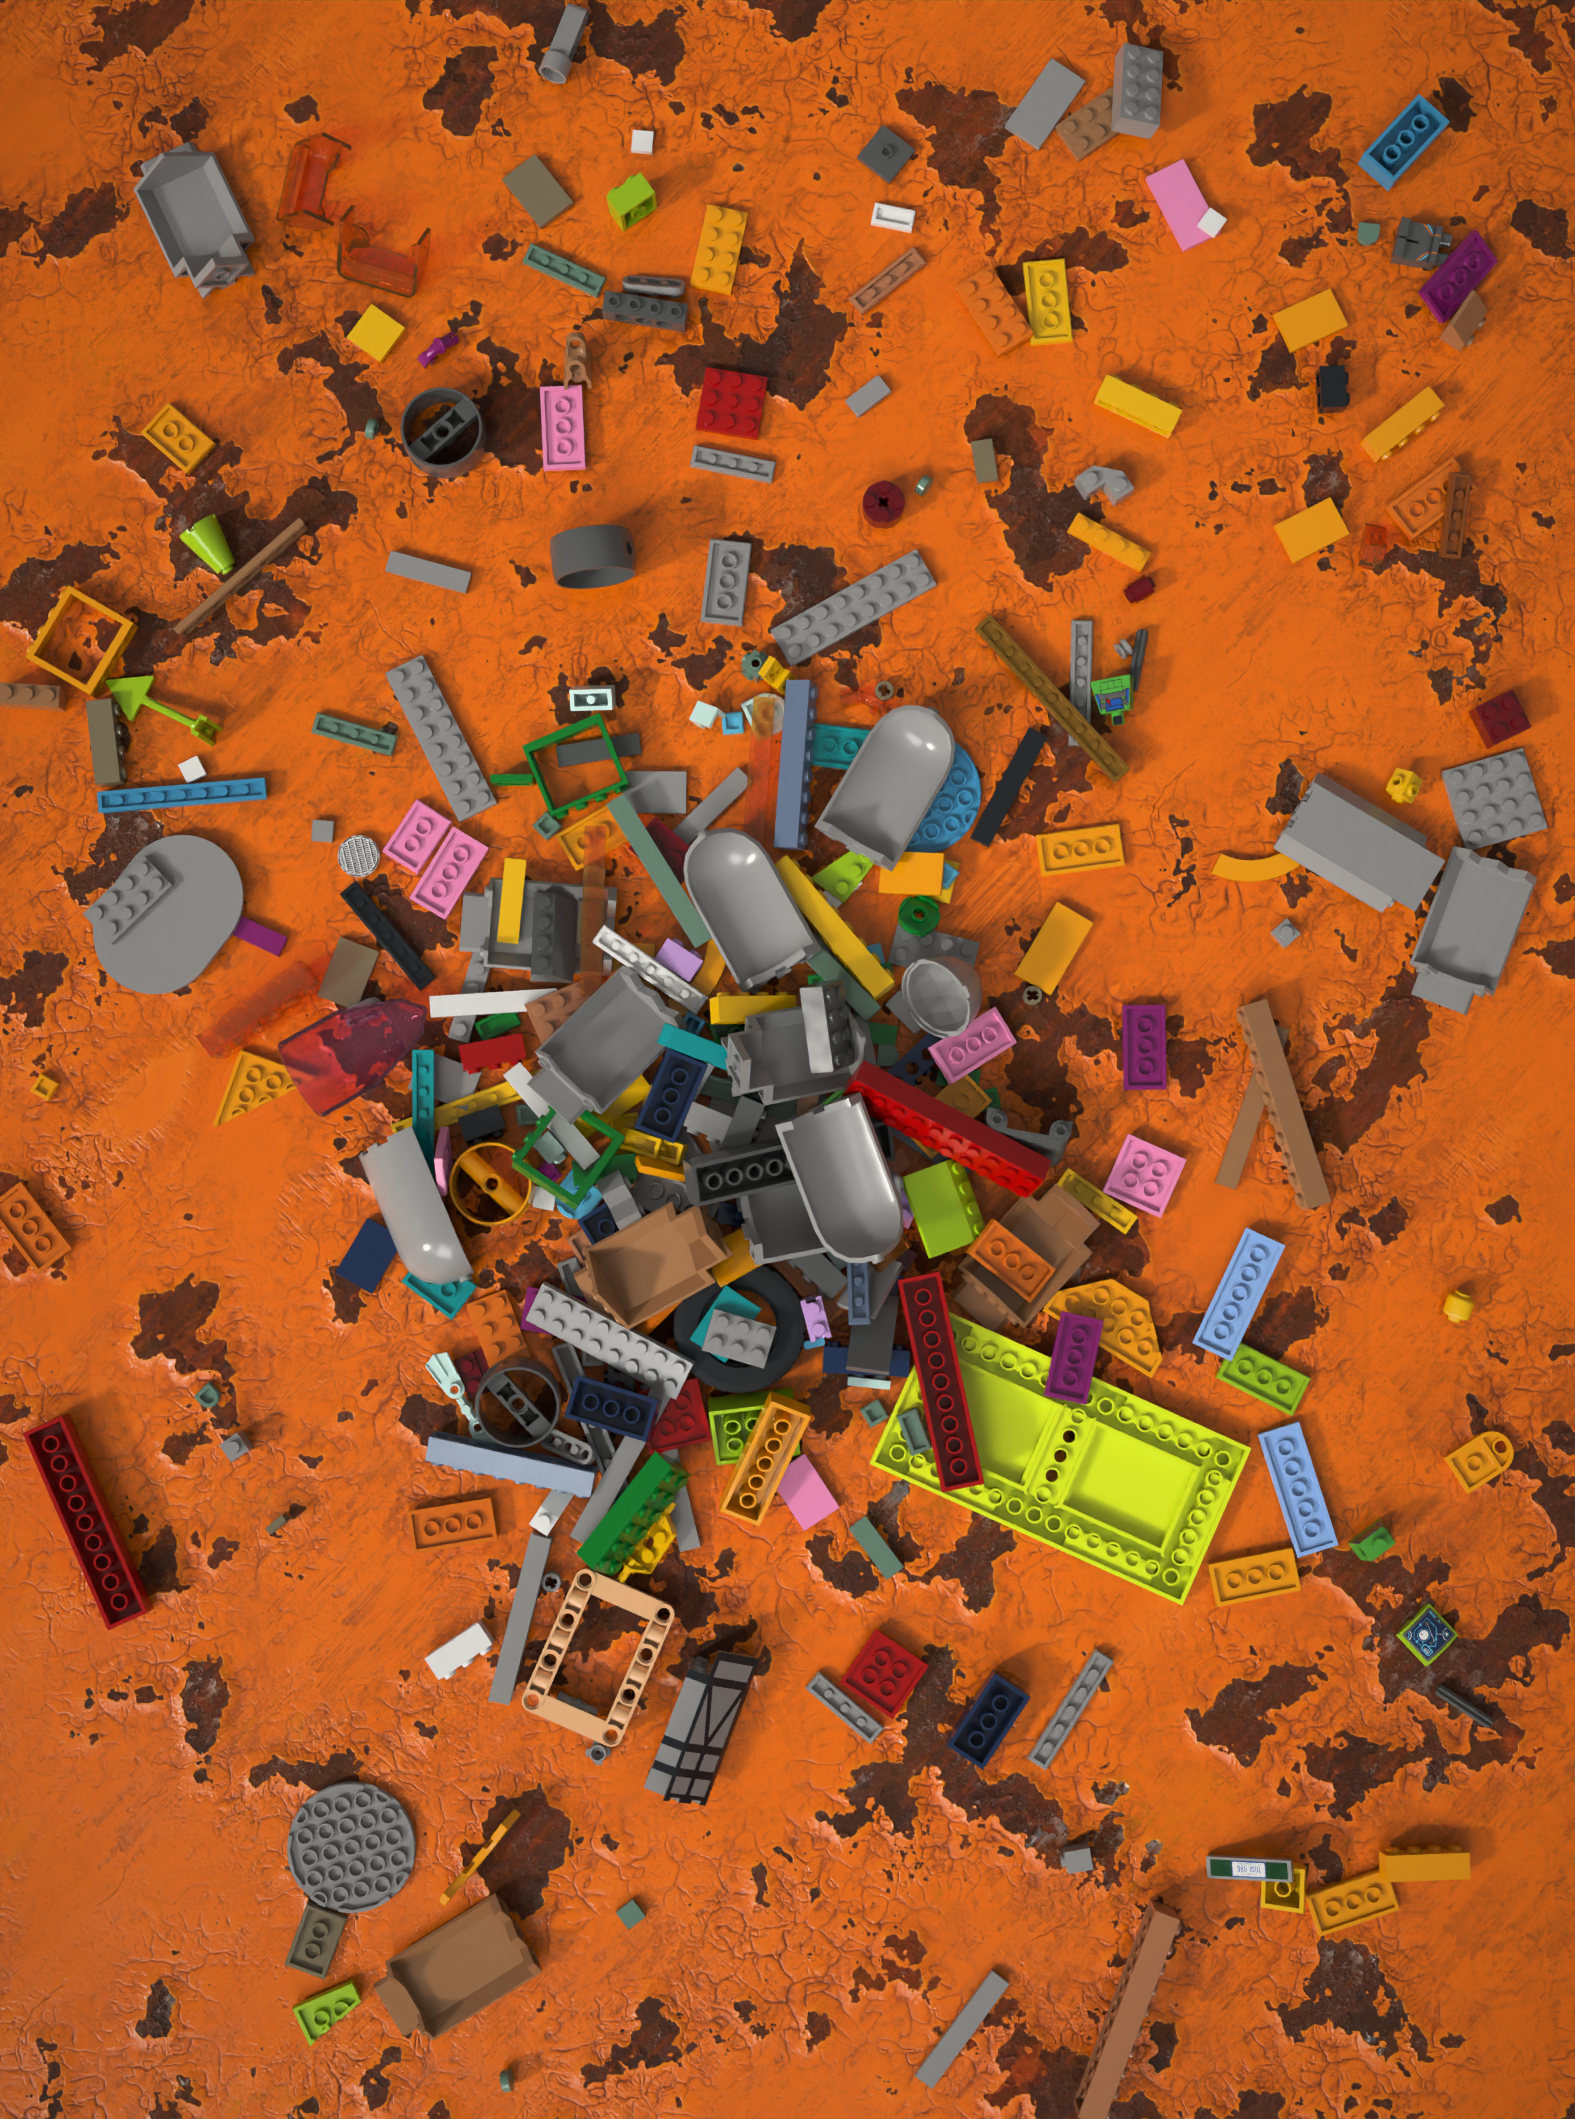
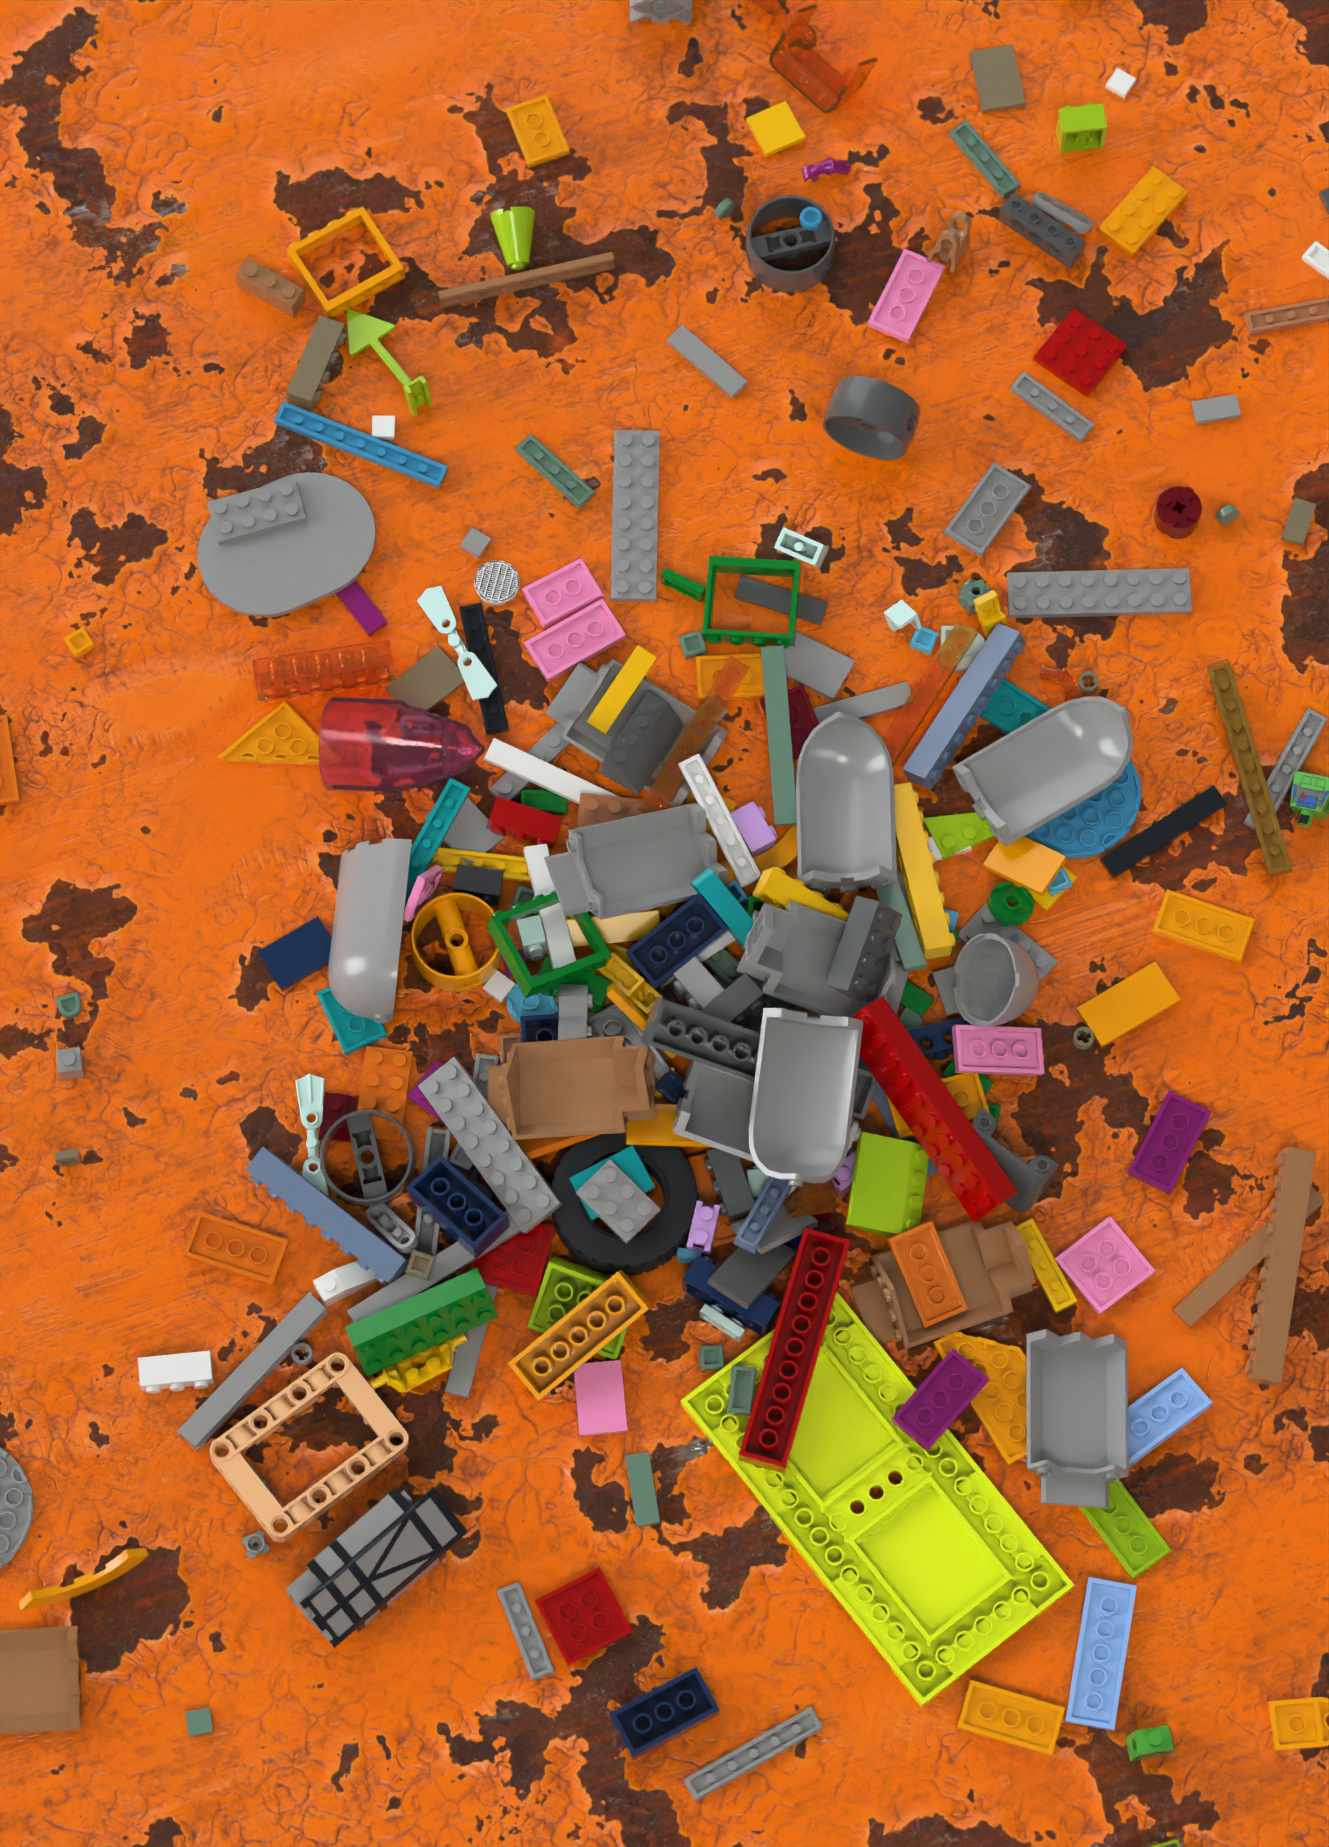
camera: 25 degrees right, 15 degrees down
none -> dark tan tile [405,1250,436,1281]
none -> light aqua piece [417,586,497,701]
none -> dark azure tile [800,207,822,231]
none -> light grey panel [1027,1329,1129,1509]

